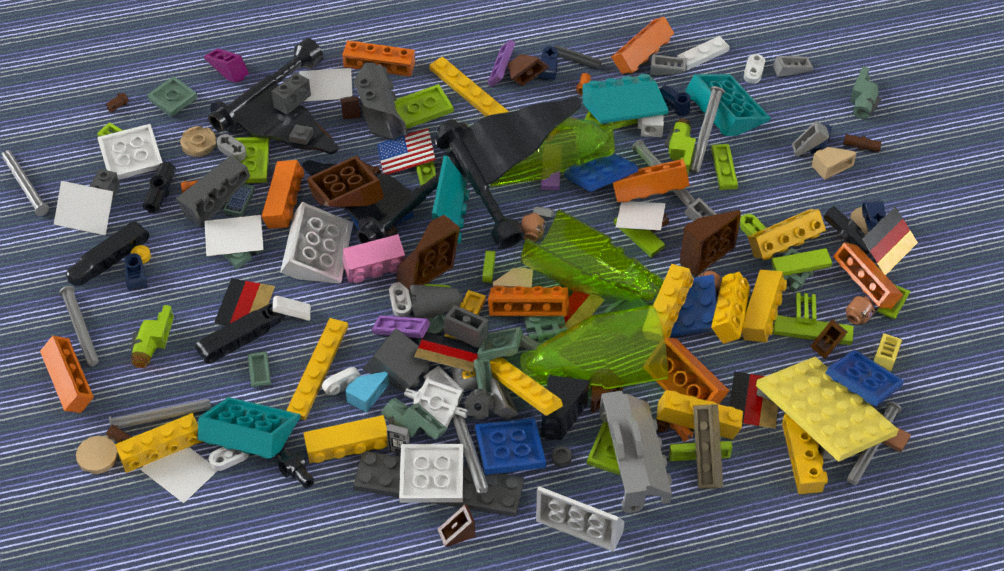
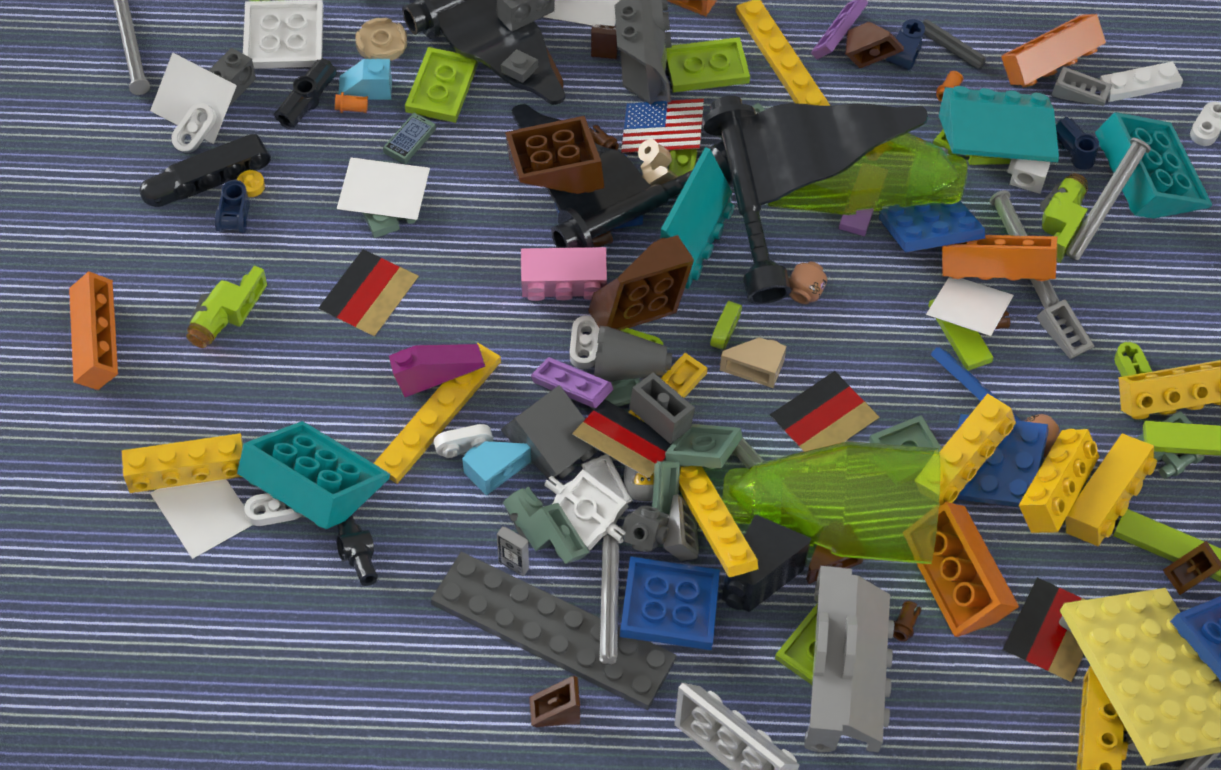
camera: 15 degrees right, 5 degrees up
light grey axle [59,286,99,367] -> none
tan tile [76,436,118,474] -> none
reddish brown pin [105,424,132,443] -> none
light grey axle [109,399,211,428] -> none
dark grey wedge [176,156,251,228] -> none
black piece [195,303,285,364] -> none
light grey beam [217,134,247,161] -> none
sand green tile [247,351,271,388] -> none
orange brick [261,160,304,229] -> none
white tile [273,296,311,321] -> none
white slope [280,202,353,284] -> none
yellow brick [303,415,388,464] -> none
white plate [399,444,463,503] -> none
orange brick [488,286,569,316] -> none
clear neon green windscreen [521,209,664,302] -> none
sand green plate [523,316,568,342] -> none
light grey tile [533,206,555,217] -> none
dark grey tile [552,446,572,467] -> none
yellow brick [656,390,743,440] -> none
orange pin [669,423,693,442] -> none
lime tile [669,441,732,461] -> none
reddish brown slope [680,210,741,277] -> none
dark tan slope [693,404,723,489] -> none
lime tile [711,144,738,190] -> none
lime tile [796,292,817,324] -> none
none -> white plate [172,103,216,153]
none -> medium azure slope [338,59,392,100]
none -> magenta slope [389,344,485,397]
none -> tan leg [638,139,679,186]
none -> blue tile [930,347,1022,421]

